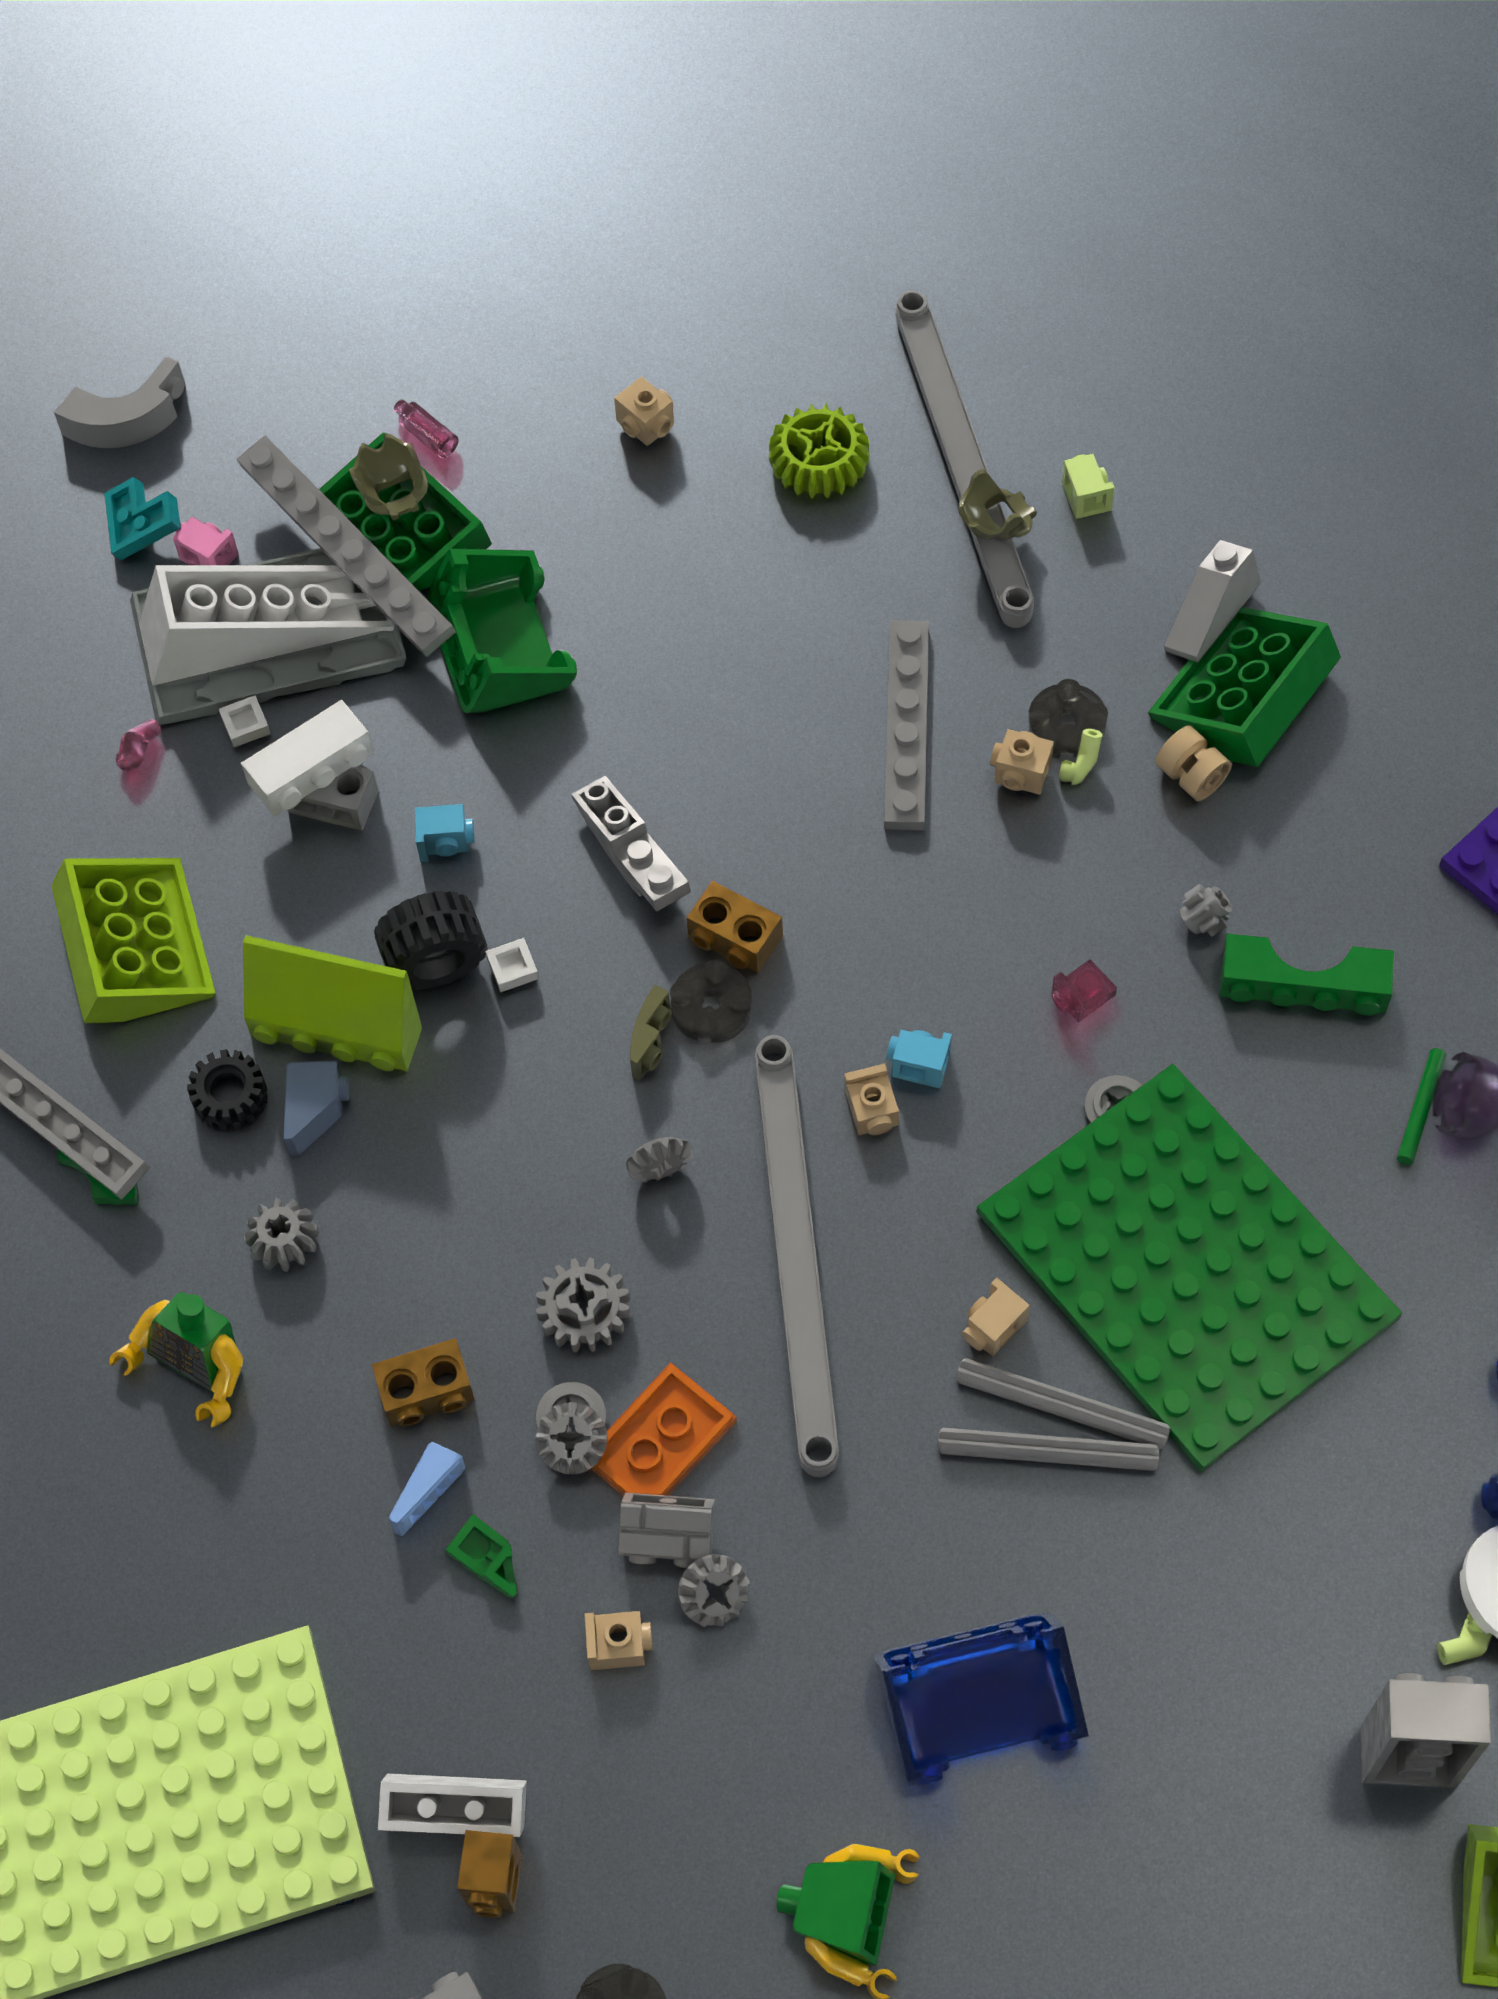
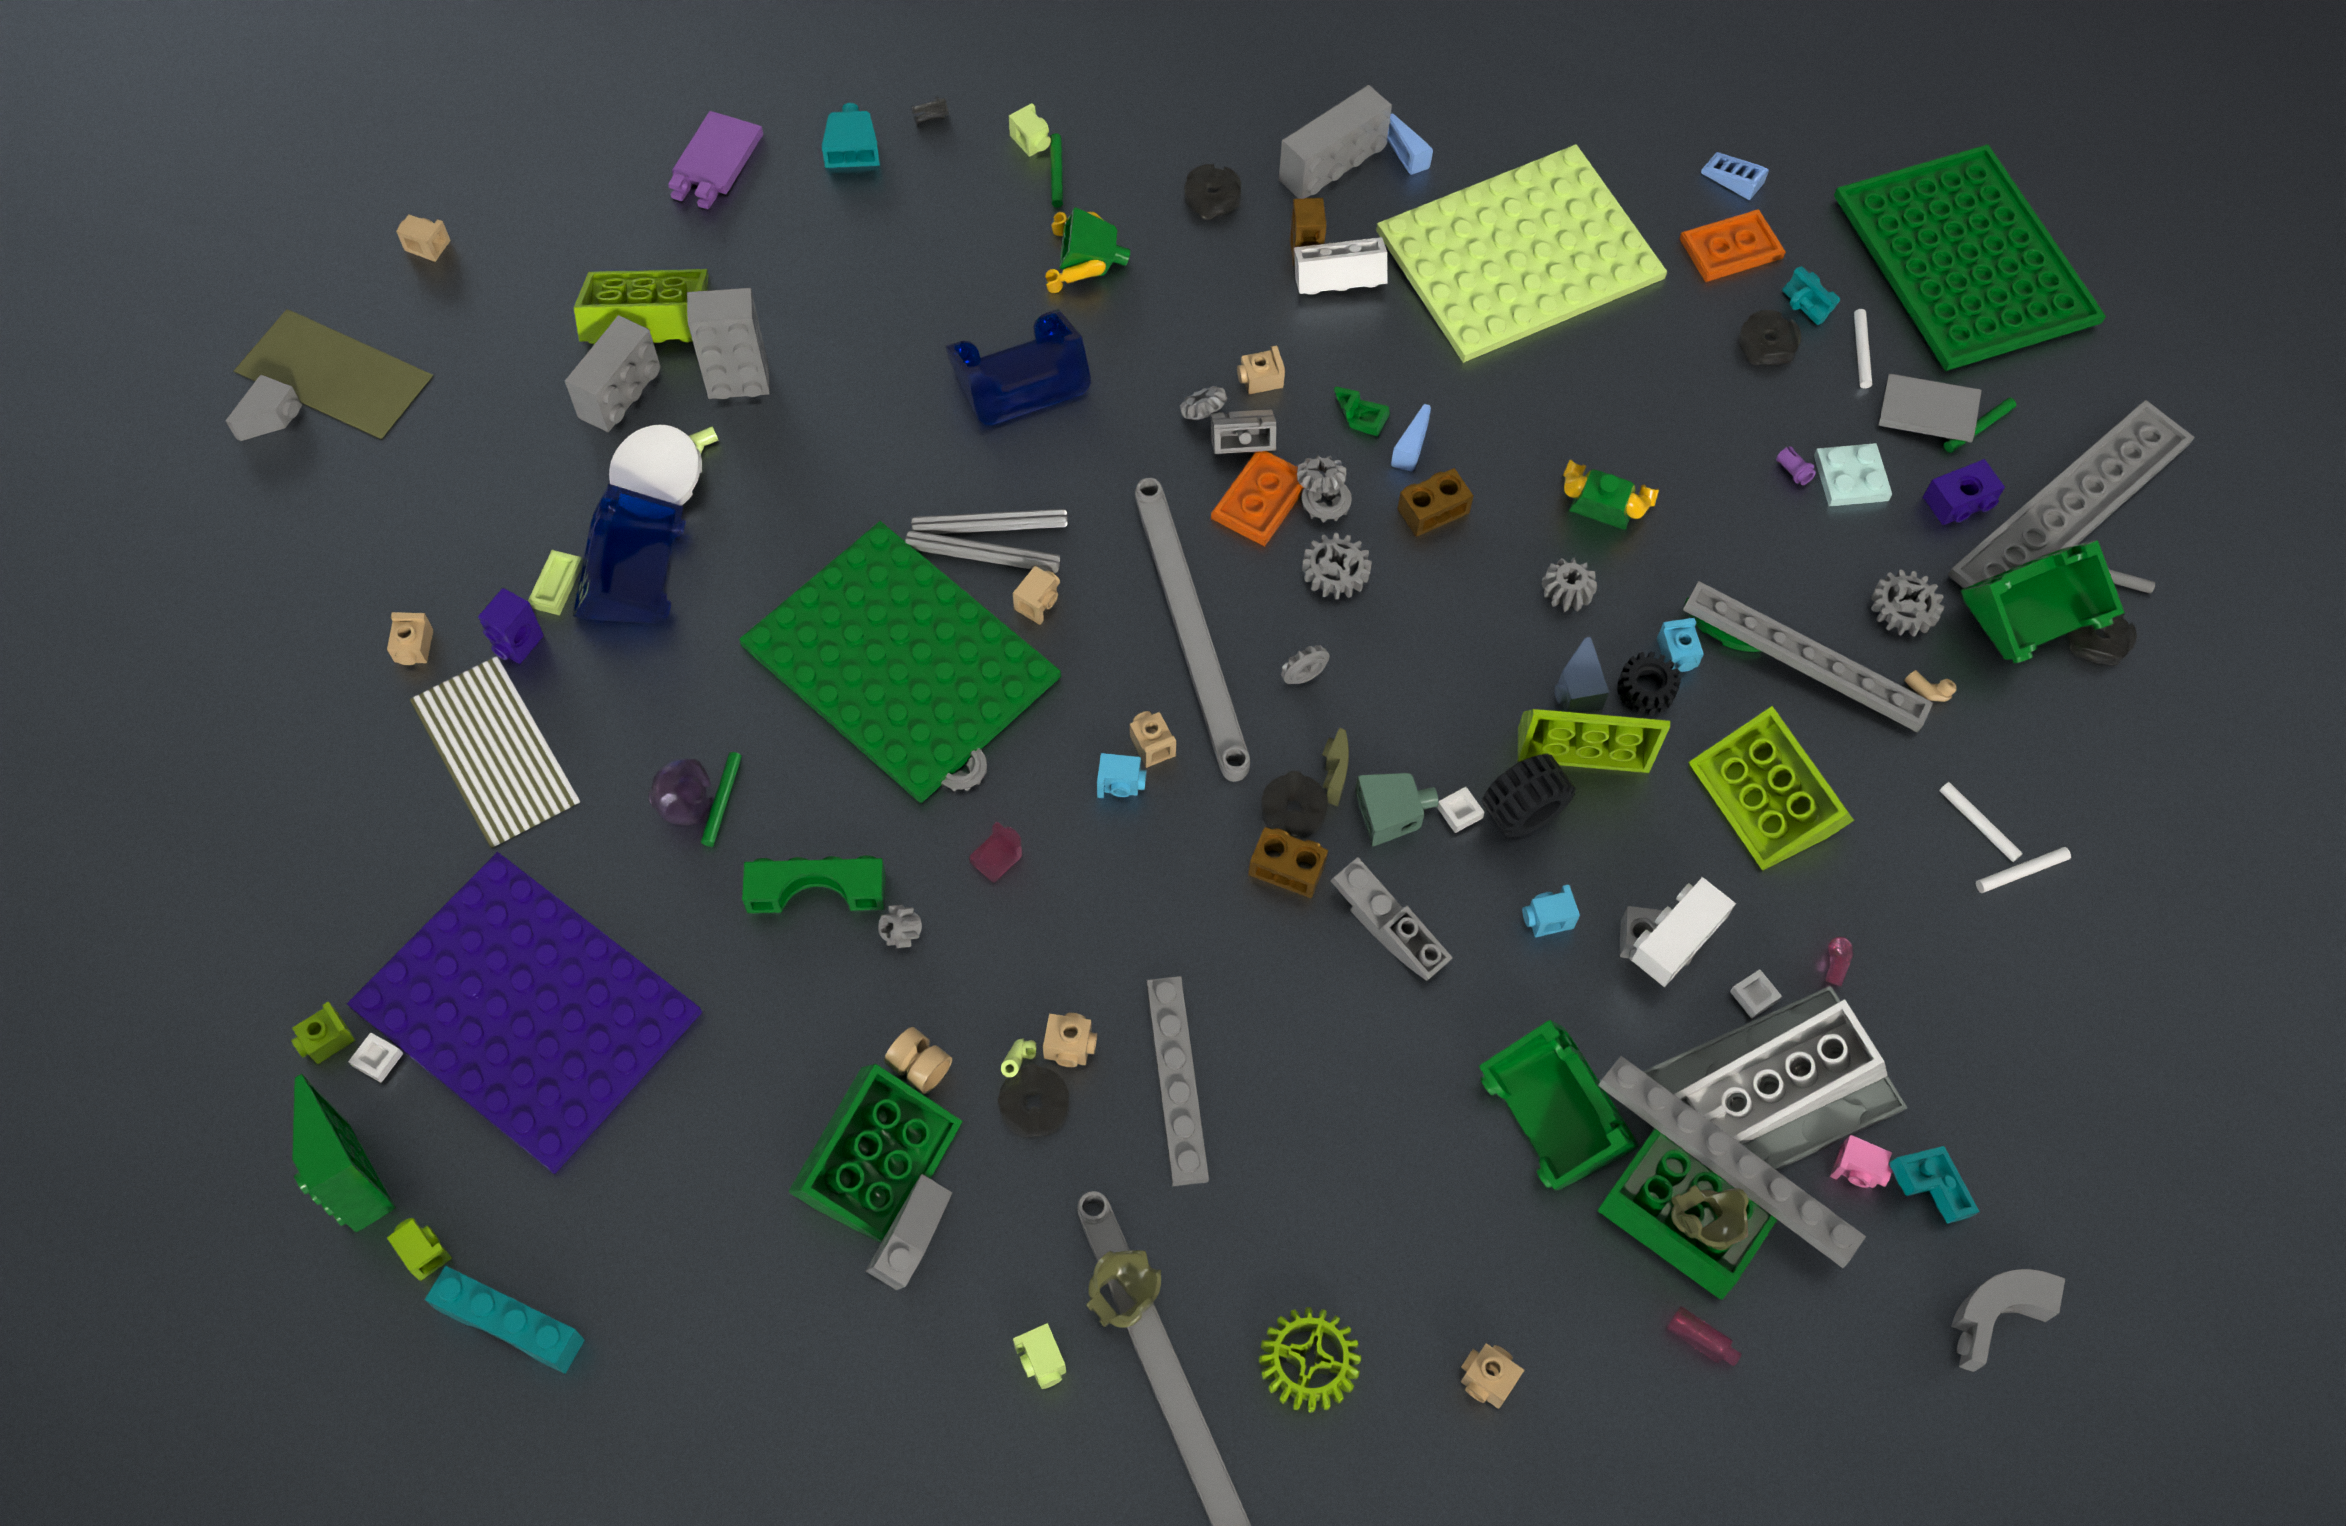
camera: 165 degrees right, 0 degrees up
none -> sand green torso [1355,773,1439,846]
none -> medium azure brick [1657,618,1704,672]

